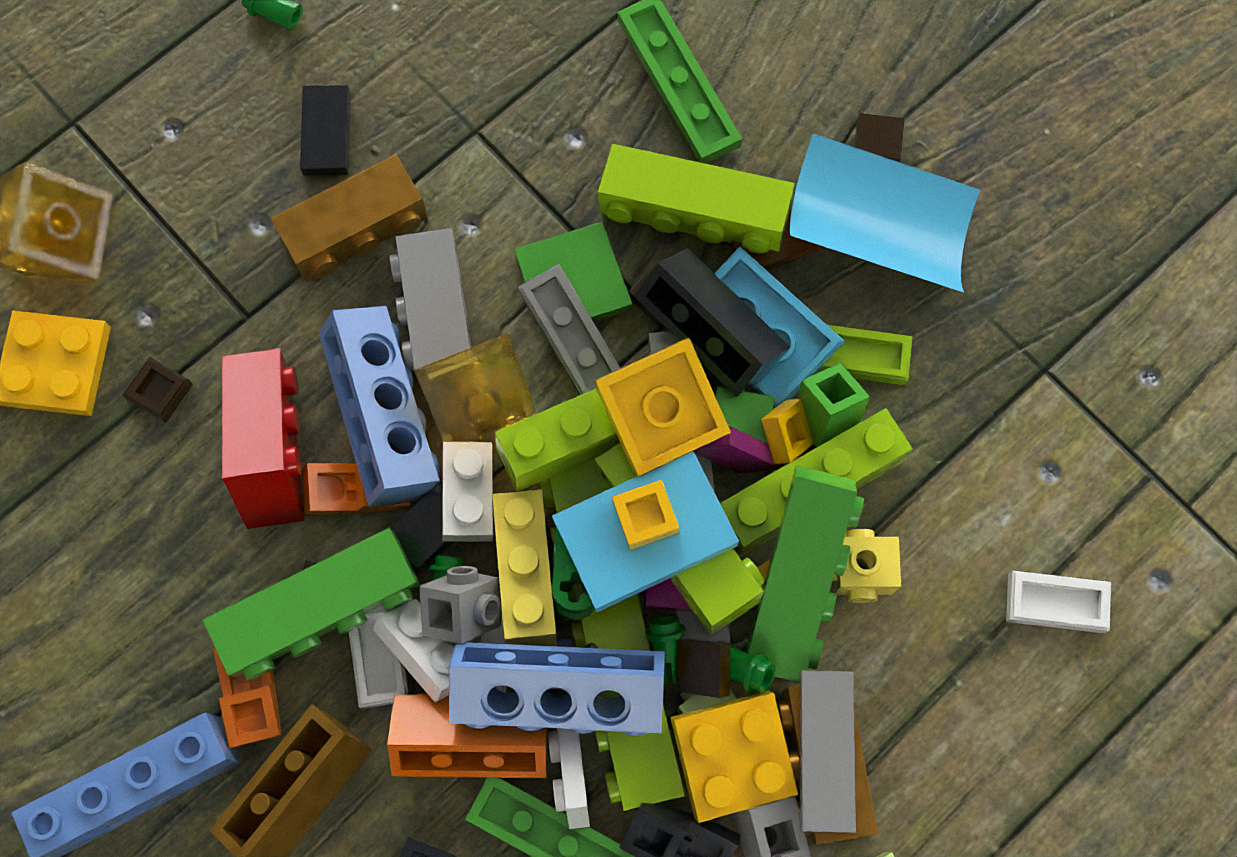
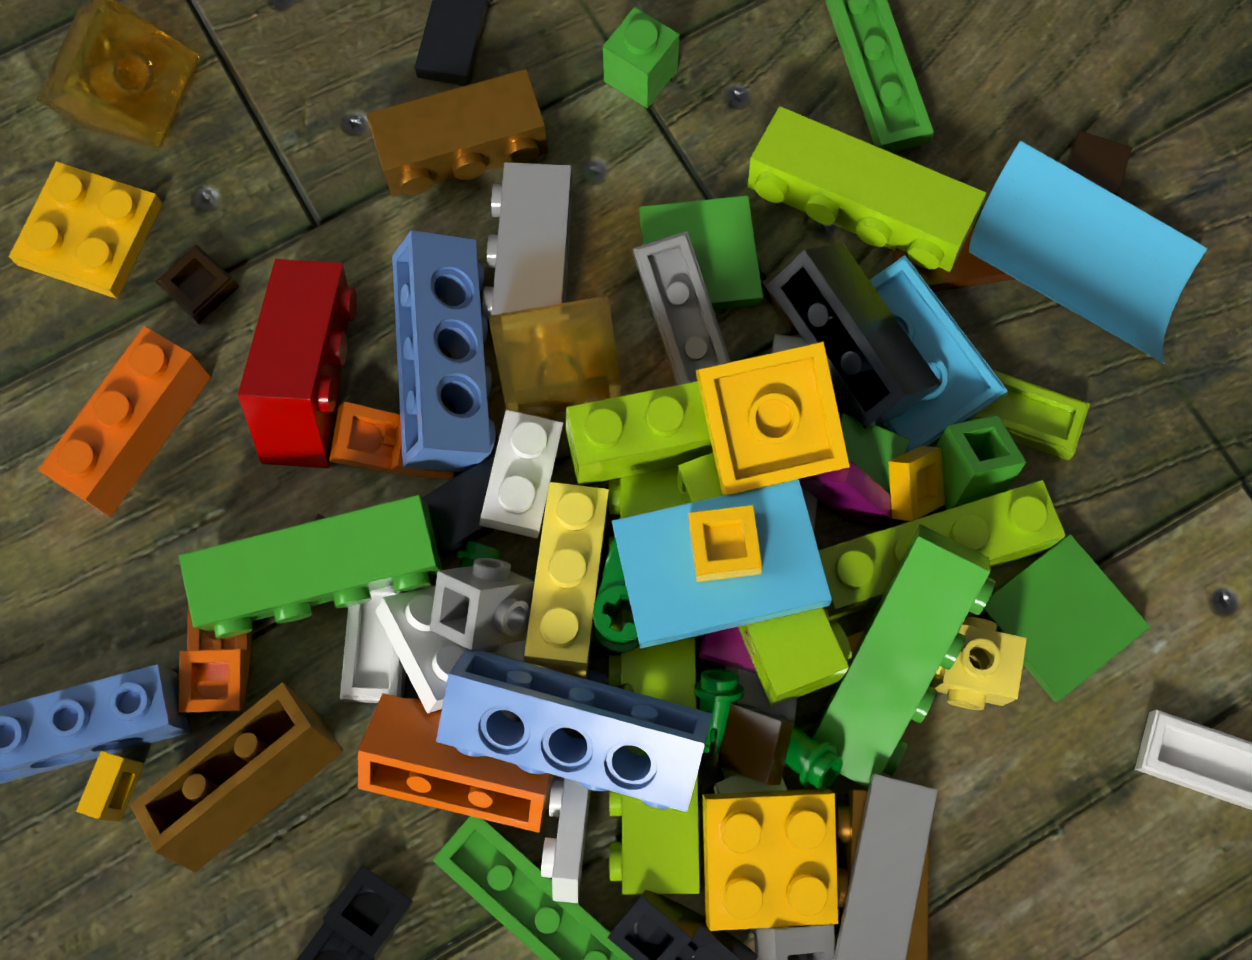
camera: 15 degrees right, 0 degrees up
none -> orange brick [38,326,211,517]
none -> yellow tile [76,751,144,822]
none -> bright green brick [603,7,680,109]
none -> bright green tile [980,534,1151,703]

